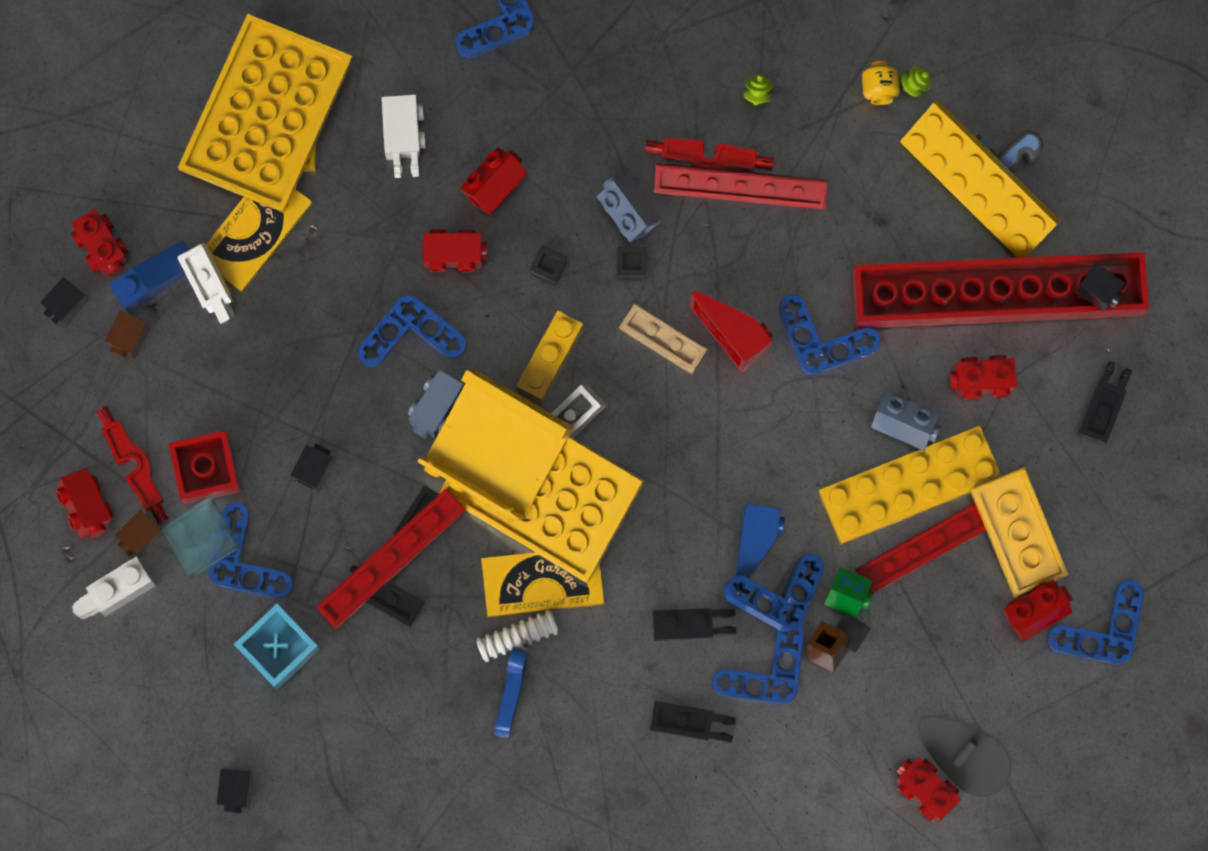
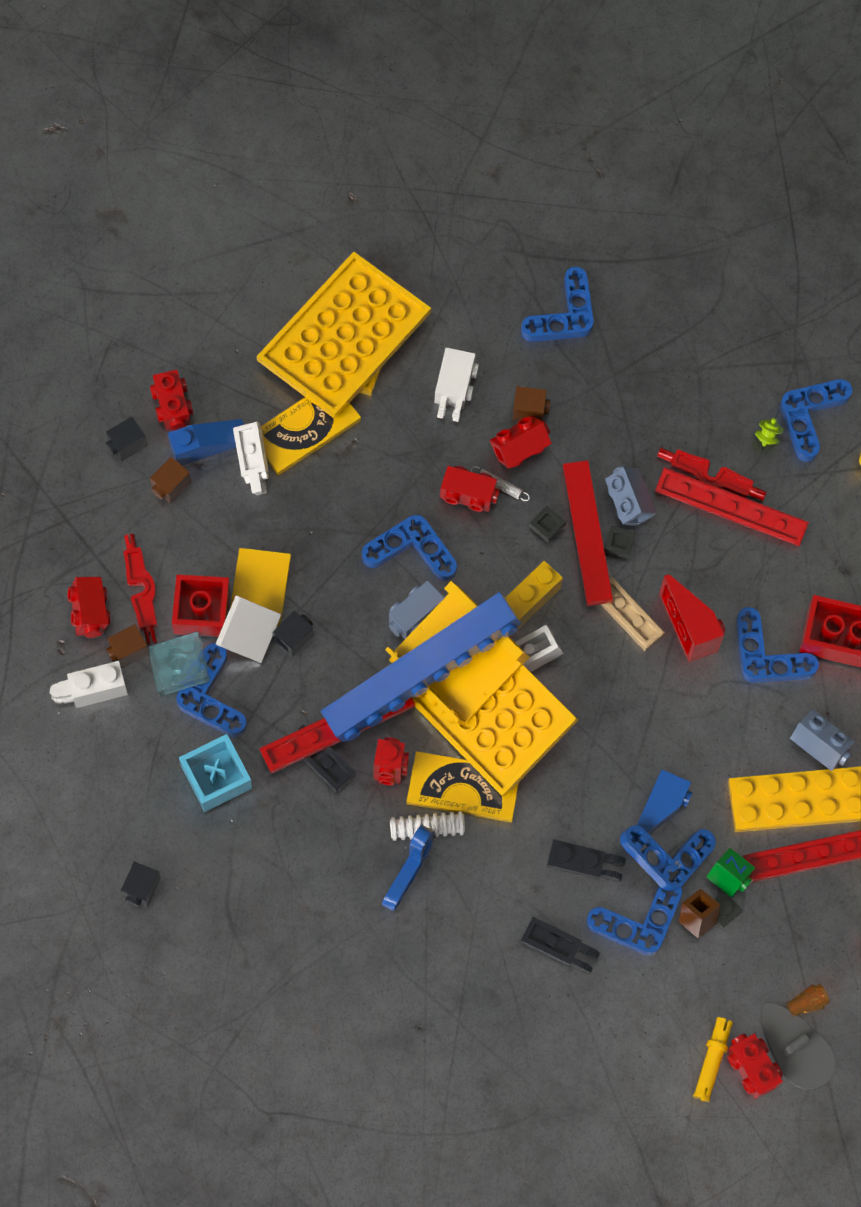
camera: 15 degrees right, 10 degrees down
none -> white tile [216,596,281,663]
none -> yellow tile [230,548,291,628]
none -> blue brick [321,592,522,742]
none -> red brick [374,737,409,786]
none -> white piece [471,466,530,501]
none -> reddish brown brick [512,386,550,421]
none -> red tile [563,460,613,606]
none -> yellow pin [693,1017,734,1102]
none -> blue beam [780,379,852,462]
none -> clear orange cone [786,984,830,1017]

